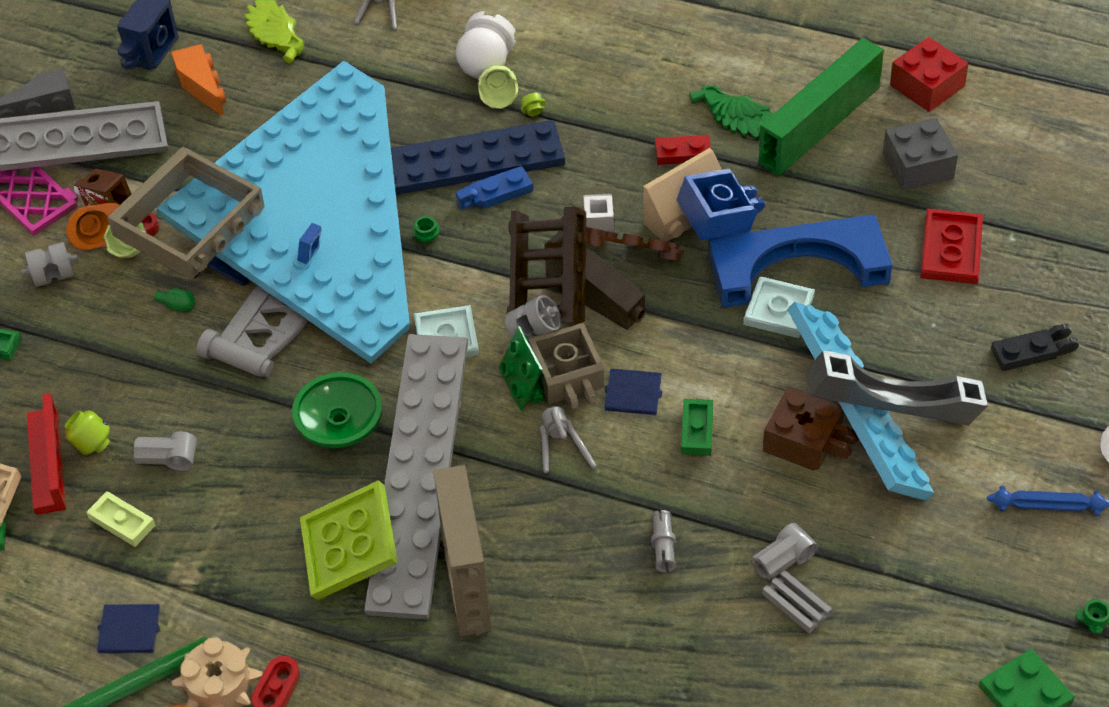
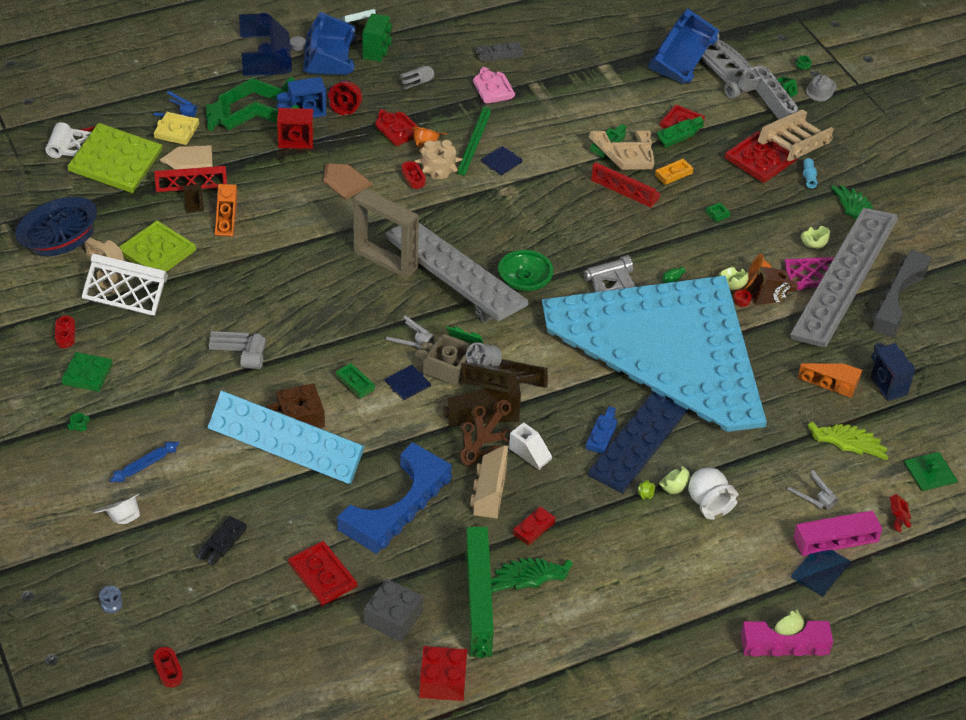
camera: 130 degrees right, 5 degrees down
light grey wheel [21,242,78,288] -> none
lime head [64,410,110,455] -> none
yellowish green plate [86,491,155,547] -> none
dark tan window [107,146,265,280] -> none
light grey piece [133,431,197,472] -> none
blue tile [297,223,322,264] -> none
lime plate [300,480,398,600] -> none
green plate [412,216,440,242] -> none
light aqua tile [414,305,479,358] -> none
light grey pin [651,510,676,572] -> none
blue hinge [676,169,766,241] -> none
light aqua tile [743,276,815,338] -> none
dark grey arch [806,350,988,426] -> none

